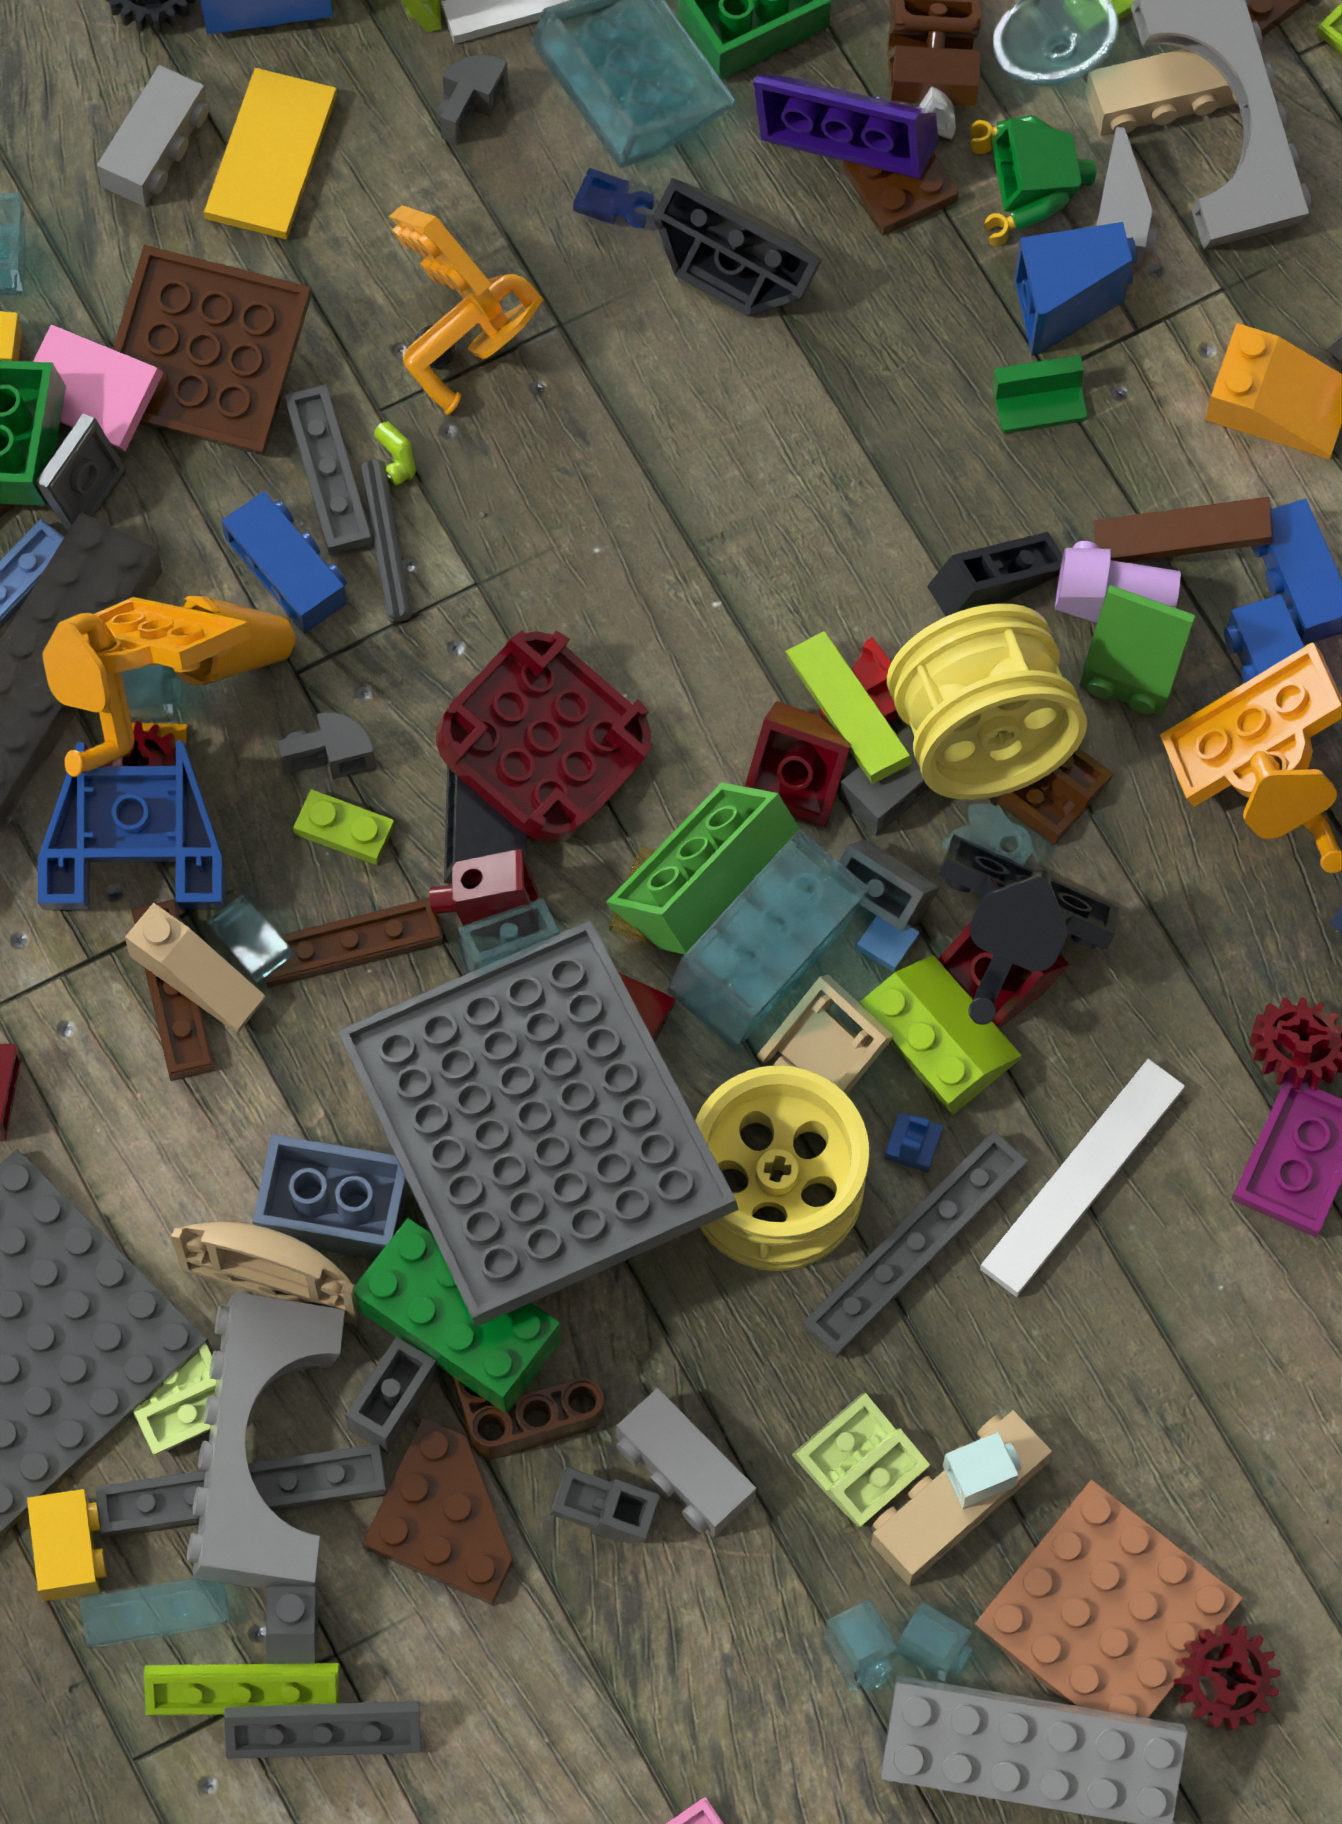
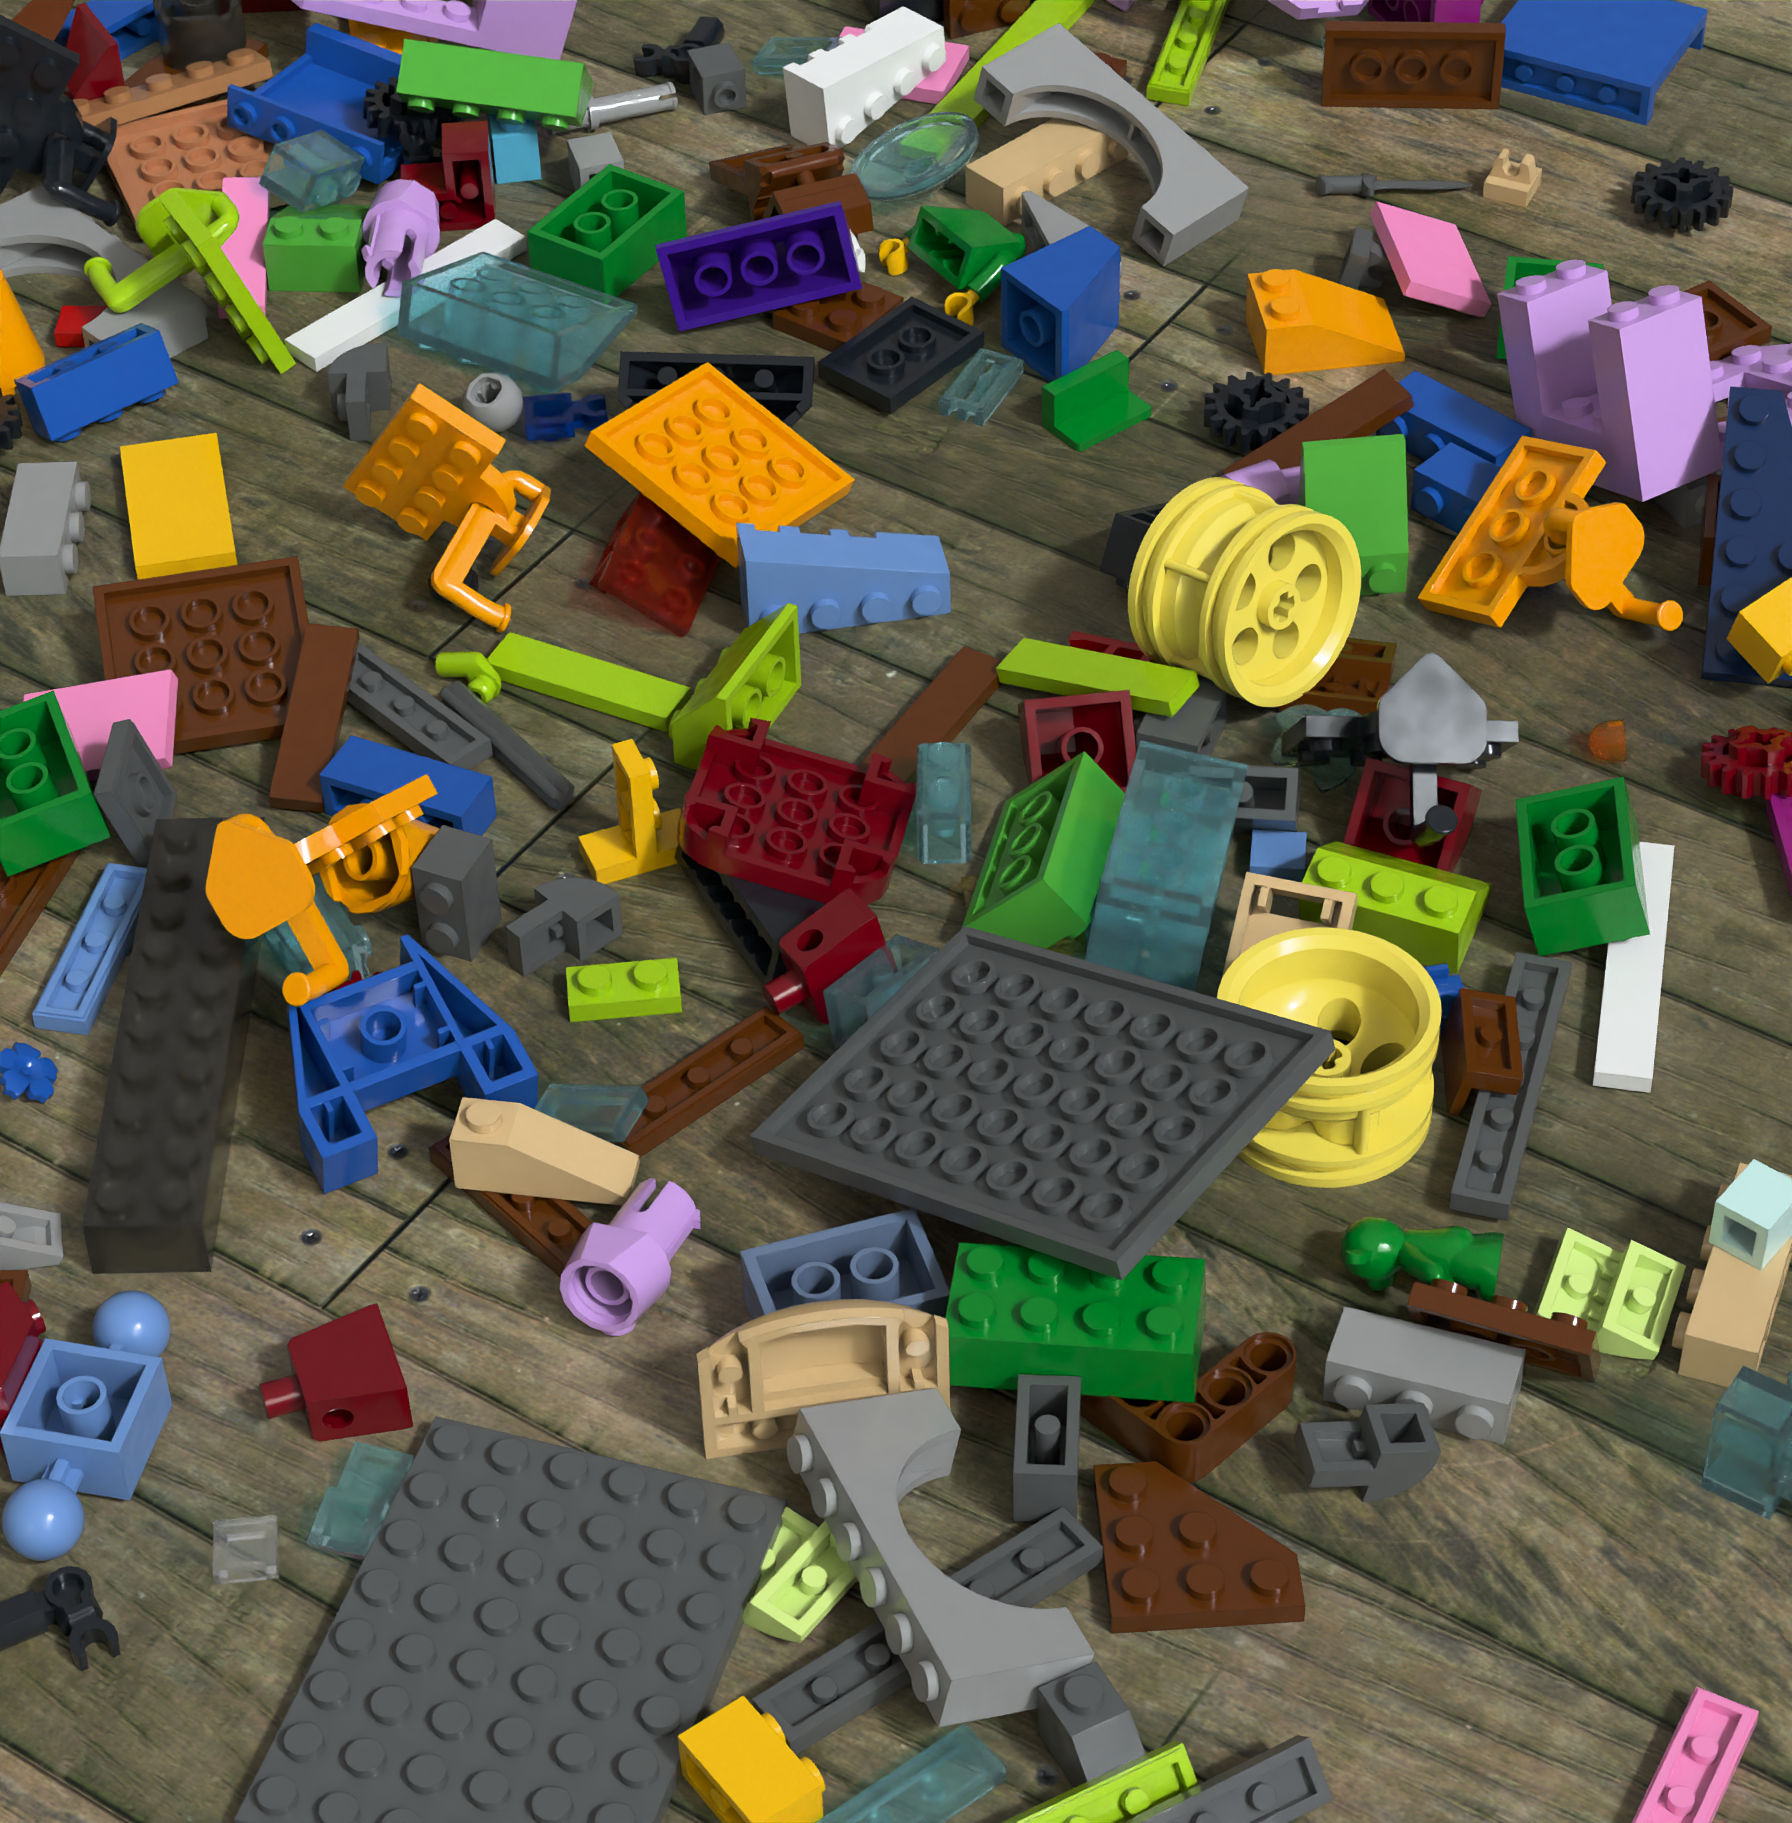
camera: 25 degrees left, 25 degrees down
none -> reddish brown tile [269,623,360,813]
none -> dark grey brick [411,825,502,962]
none -> light grey piece [463,372,523,433]
none -> lime tile [487,632,691,732]
none -> lavender piece [560,1178,701,1336]
none -> yellow bracket [578,739,681,884]
none -> light orange plate [585,362,855,568]
none -> clear red bracket [589,491,720,637]
none -> lime slope [668,603,801,770]
none -> medium blue wedge [736,523,951,634]
none -> black plate [818,297,984,414]
none -> reddish brown tile [859,646,1003,783]
none -> clear light blue brick [916,742,972,864]
none -> clear light blue tile [939,348,1023,426]
none -> black gear [1204,372,1310,453]
none -> green piece [1341,1216,1504,1302]
none -> reddish brown plate [1407,1279,1601,1383]
none -> reddish brown panel [1441,988,1523,1117]
none -> green brick [1515,776,1650,956]
none -> clear orange hinge [1589,719,1627,763]

